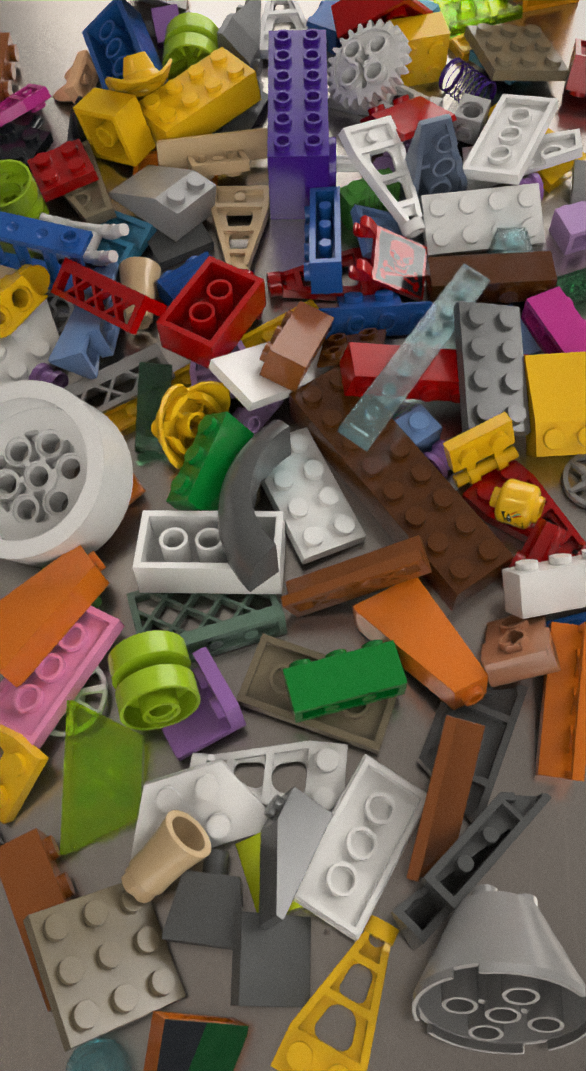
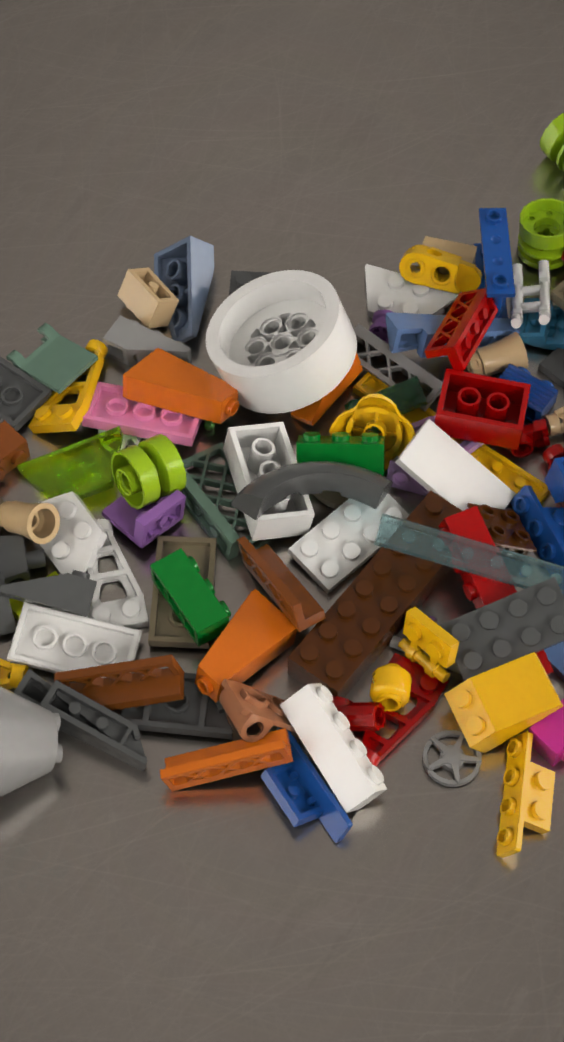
camera: 70 degrees right, 5 degrees down
dark orange brick [259,301,334,392] -> none
medium blue slope [384,400,443,453] -> none

